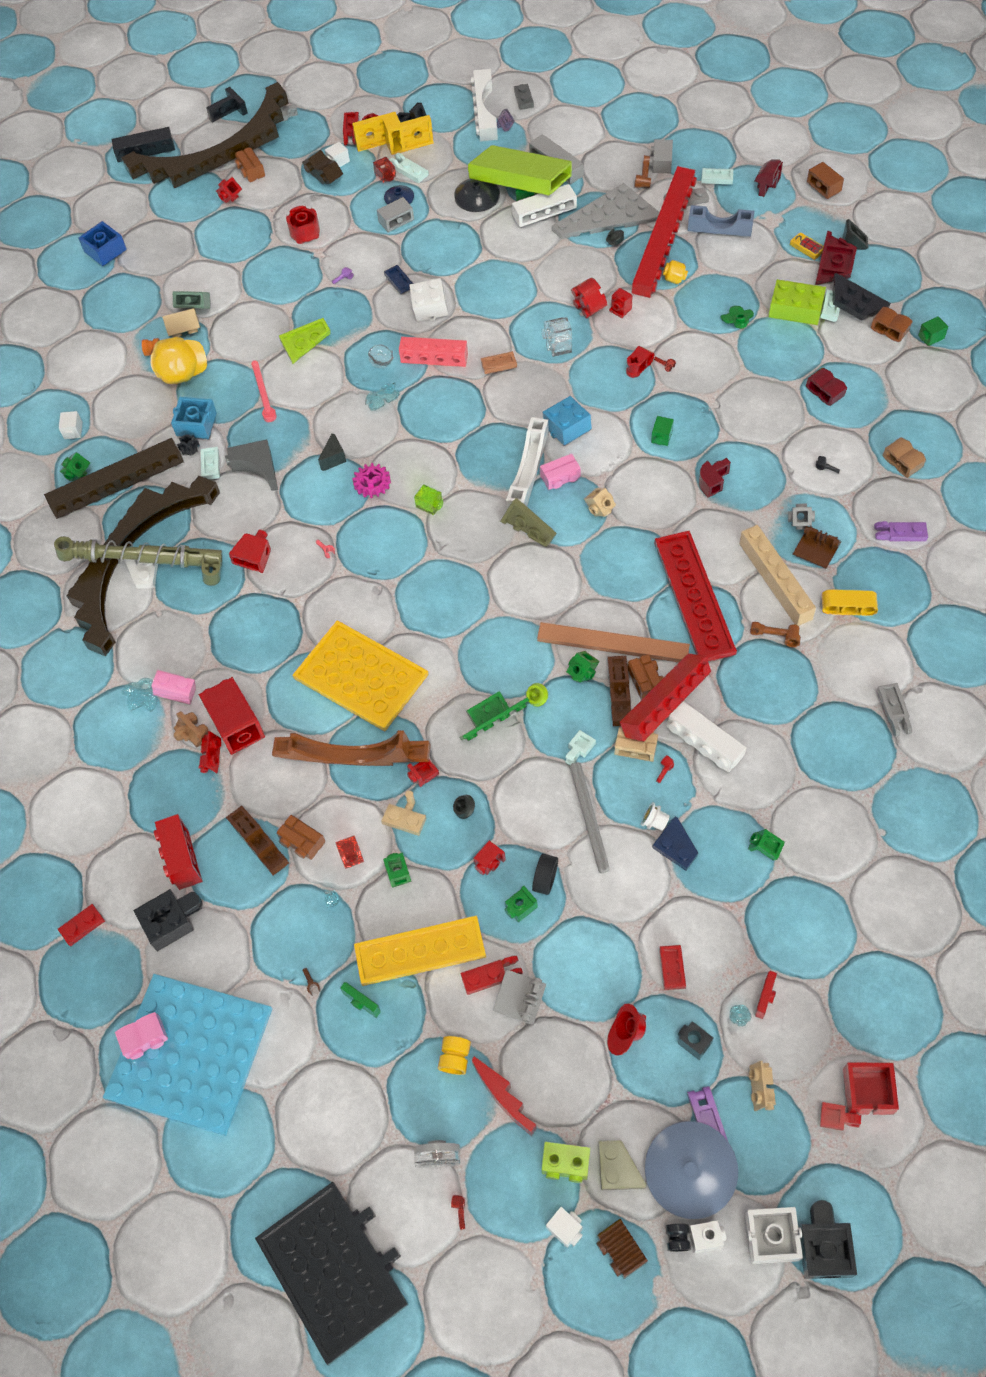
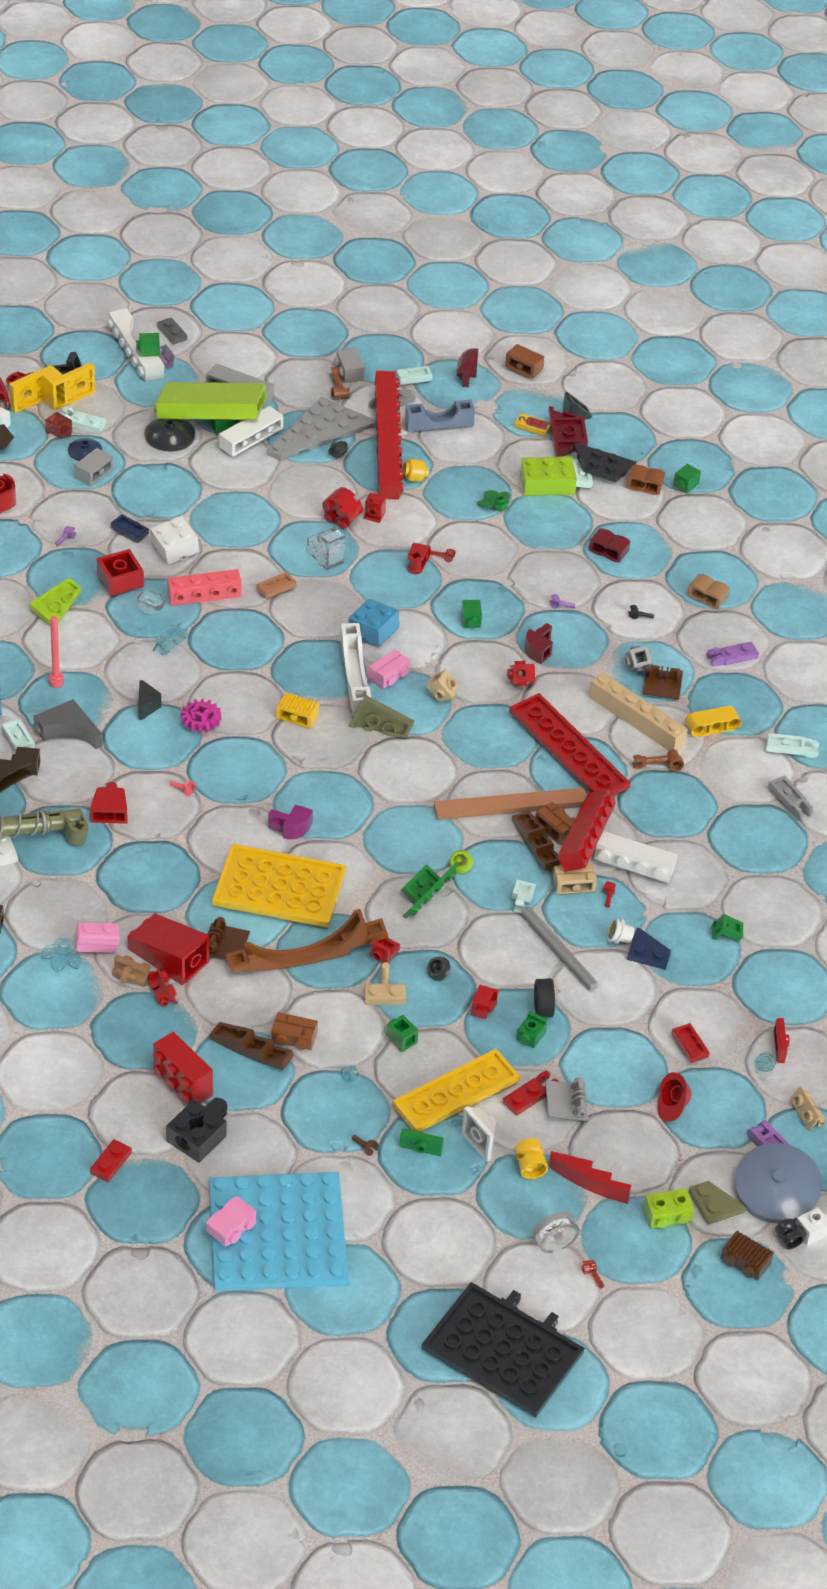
camera: 30 degrees left, 15 degrees down
clear red brick [335,835,364,869] -> none
clear neon green brick [414,484,443,515] -> none
white brick [546,1207,583,1248] -> none
green brick [566,651,600,682] -> none
black brick [677,1021,714,1060] -> none
none -> red brick [96,549,144,596]
none -> green brick [136,333,160,357]
none -> reddish brown hinge [207,917,250,959]
none -> magenta brick [268,804,313,839]
none -> yellow brick [276,692,319,729]
none -> white slope [462,1106,496,1162]
none -> red brick [507,660,536,687]
none -> medium lavender hand [550,594,575,609]
none -> light aqua hinge [766,733,819,758]

